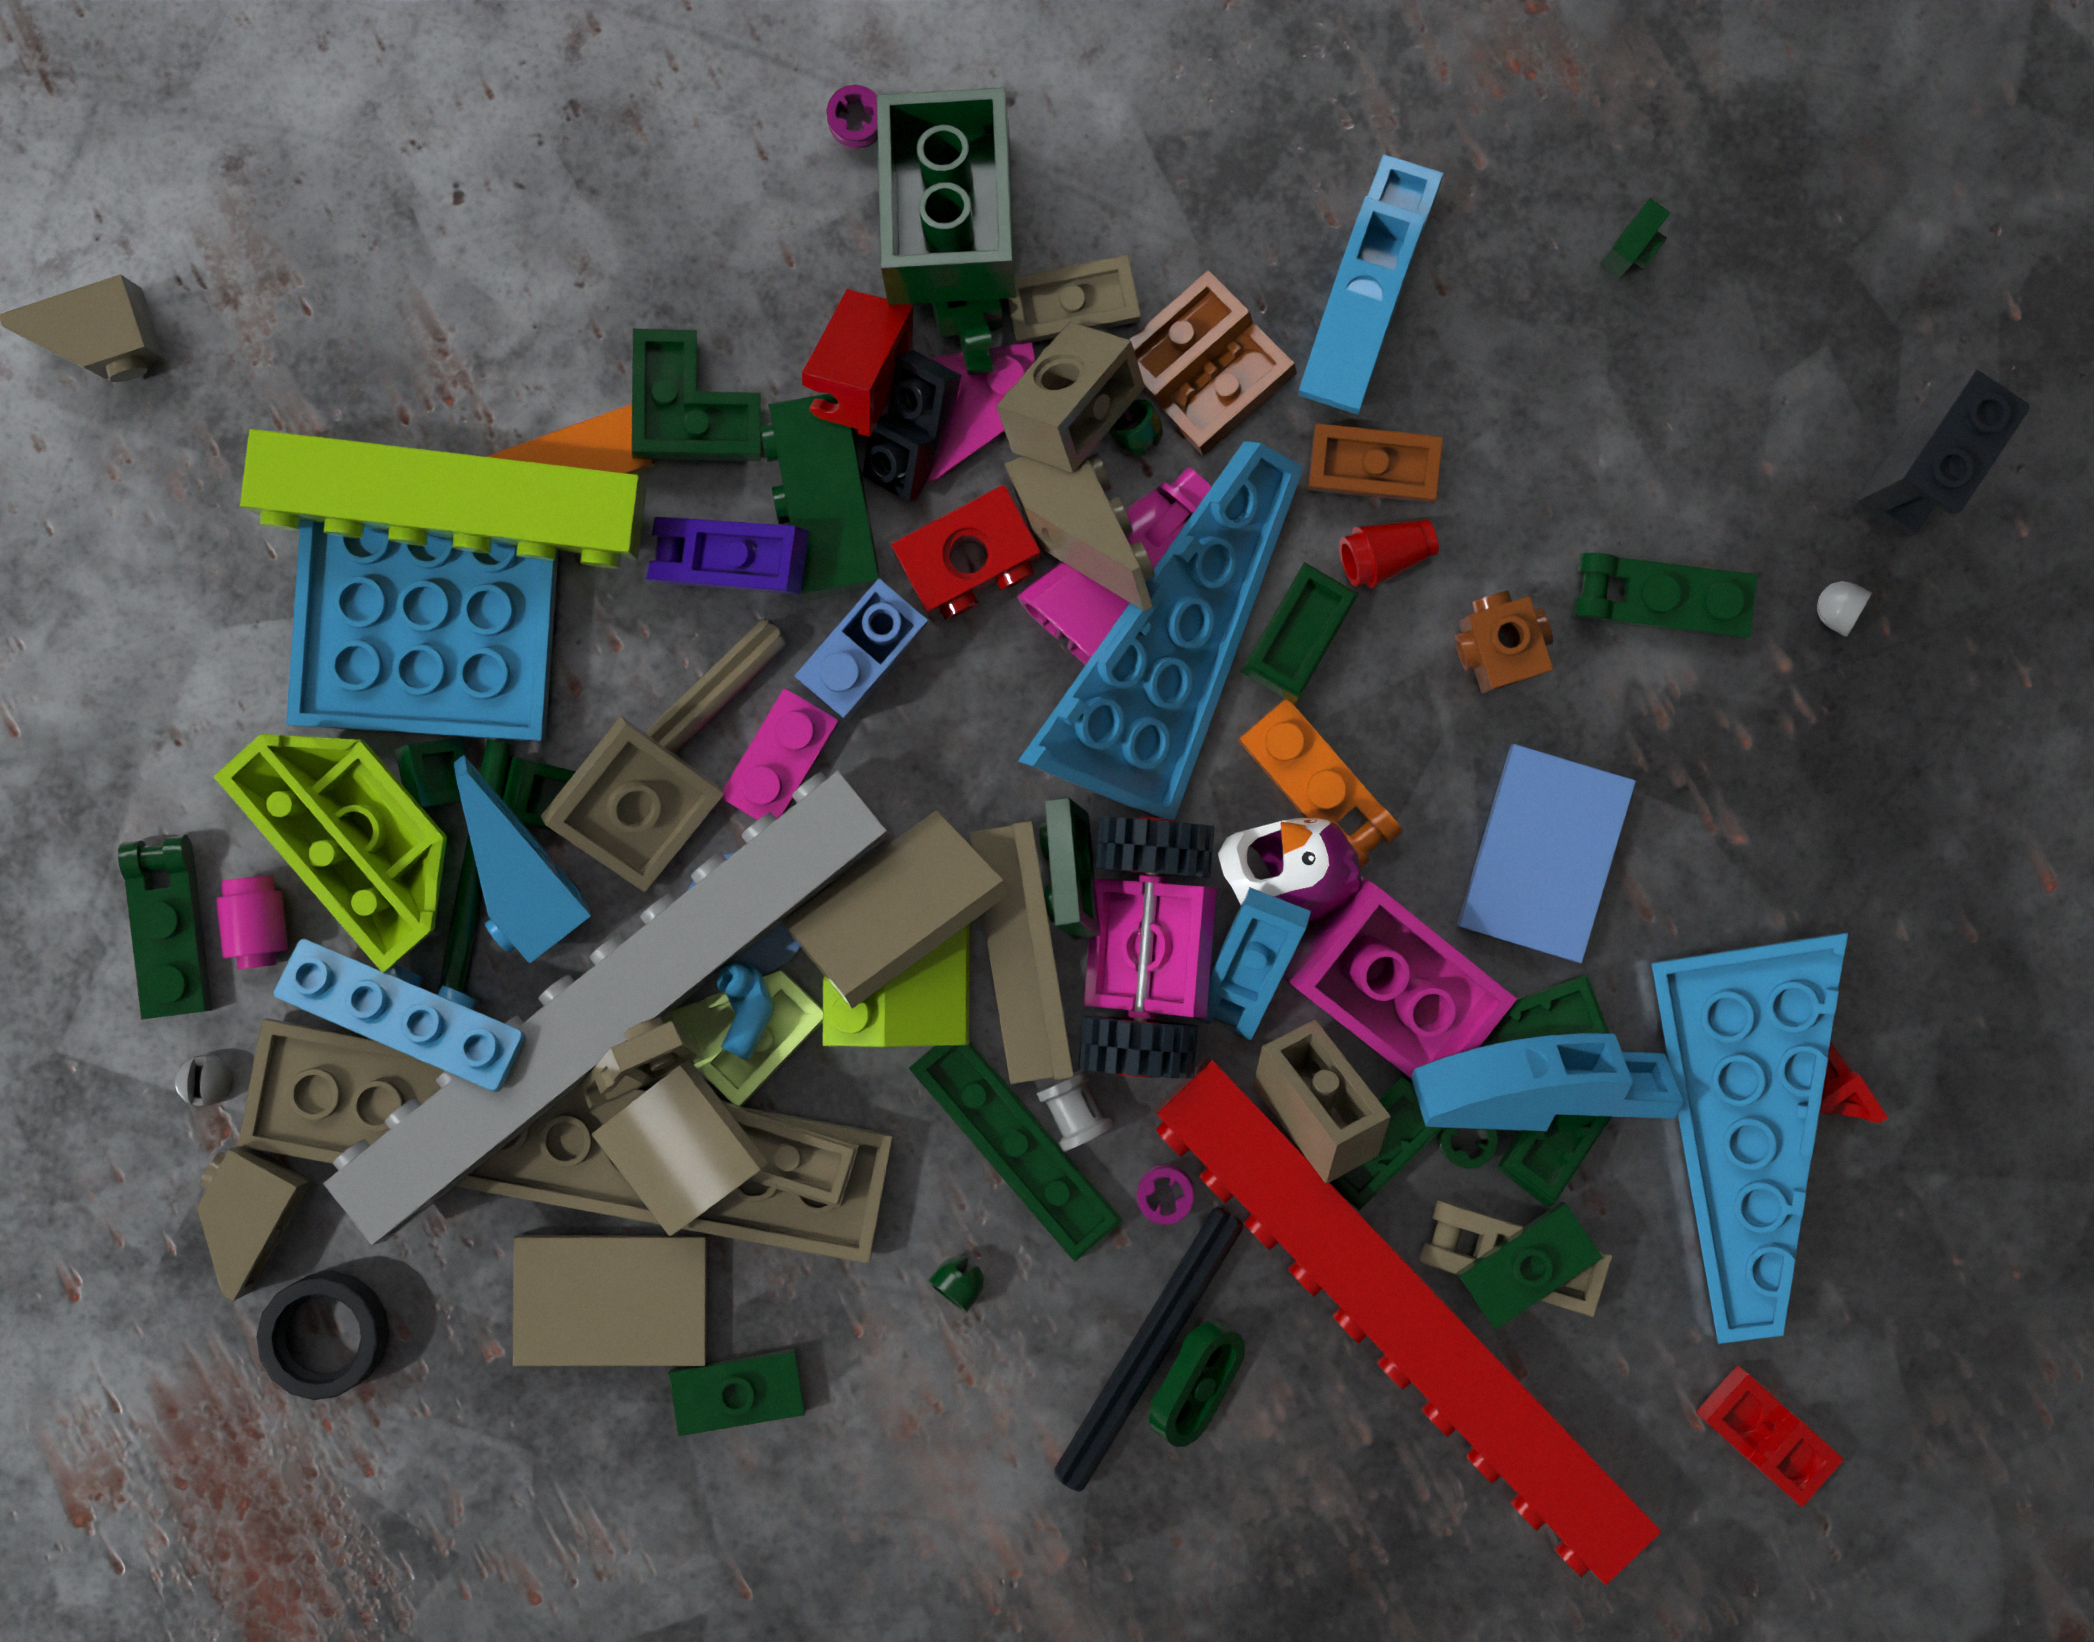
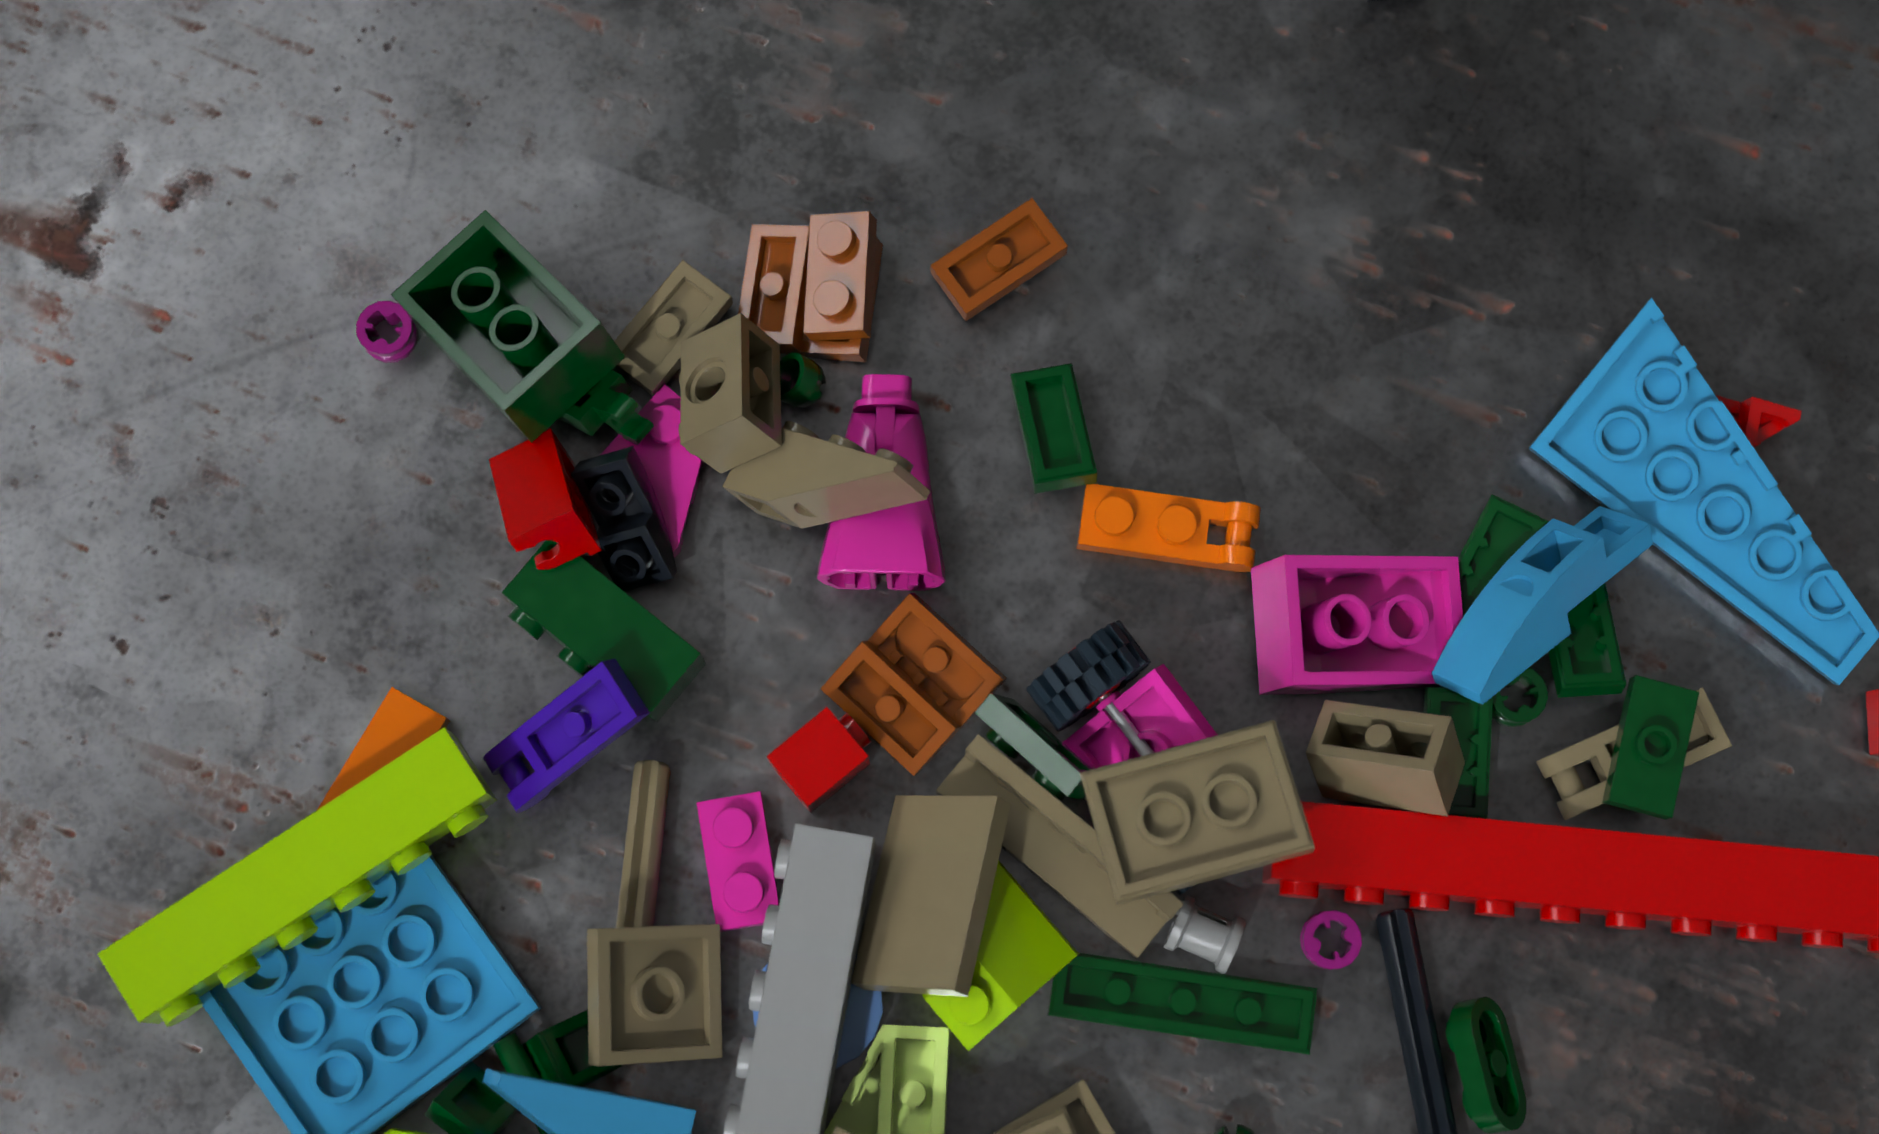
camera: 40 degrees left, 10 degrees down
dark green plate [632,328,761,461] -> none
dark azure arm [717,962,774,1061] -> none
medium blue slope [795,578,928,723] -> none
red brick [891,484,1040,621] -> none
dark azure wing [1018,441,1304,820] -> none
dark azure plate [1191,887,1311,1040] -> none
piece [1218,818,1361,923] -> none
dark azure slope [1298,154,1444,415] -> none
red cone [1339,519,1439,588] -> none
dark orange brick [1454,591,1554,694] -> none
medium blue tile [1456,744,1636,963] -> none
dark green plate [1573,553,1758,640] -> none
light grey hinge [1817,581,1872,637] -> none
none -> red brick [766,707,871,813]
none -> plate [803,211,877,341]
none -> dark orange slope [820,593,1007,776]
none -> dark tan tile [1080,720,1315,906]

